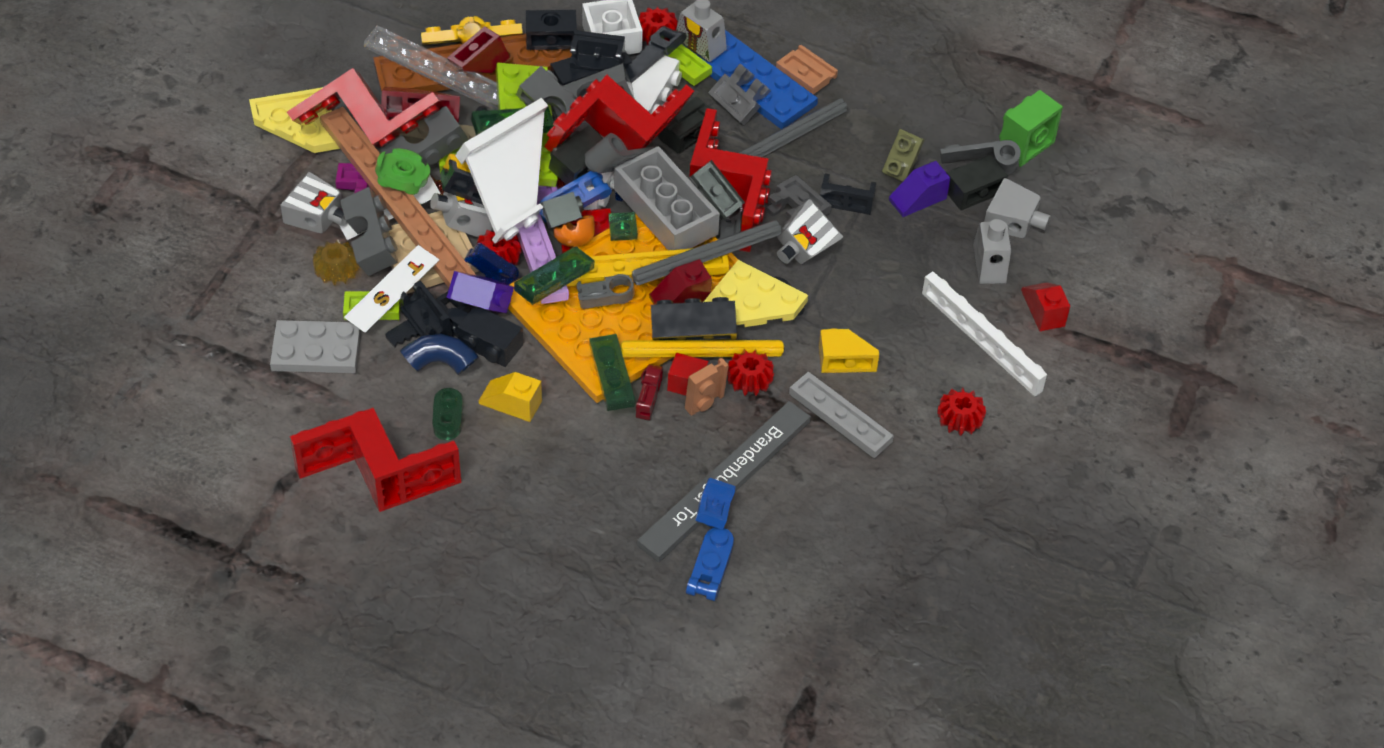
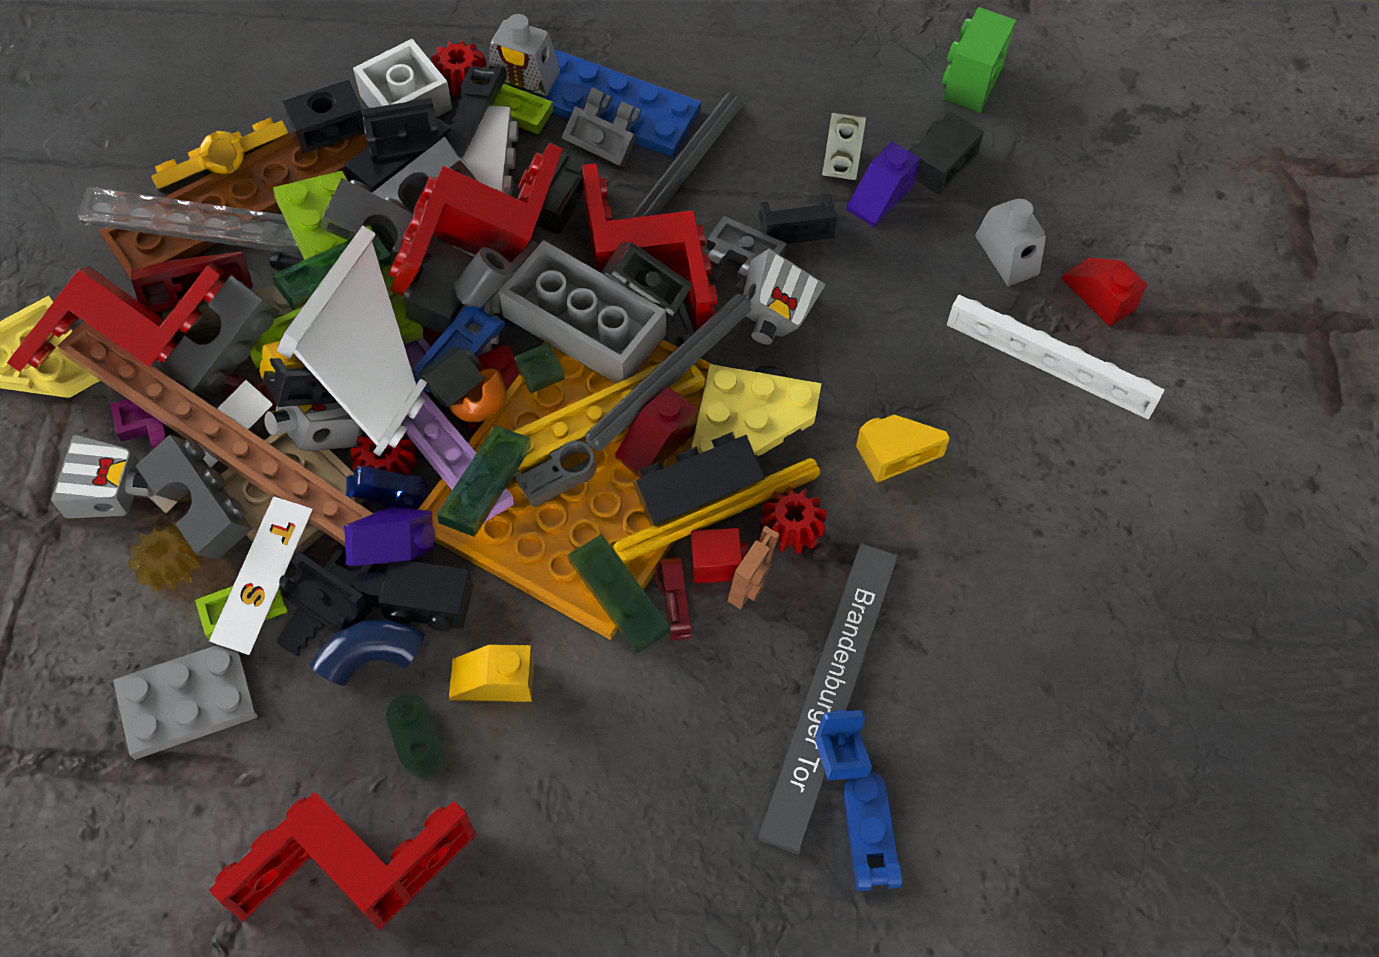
camera: 20 degrees left, 10 degrees up
bright green plate [375,148,430,195] -> none
dark red slope [447,26,510,73] -> none
nougat plate [776,45,838,95] -> none
light grey plate [789,372,894,458] -> none
red gear [937,387,986,436] -> none
dark grey door [940,140,1021,174] -> none
light grey torso [984,178,1051,238] -> none

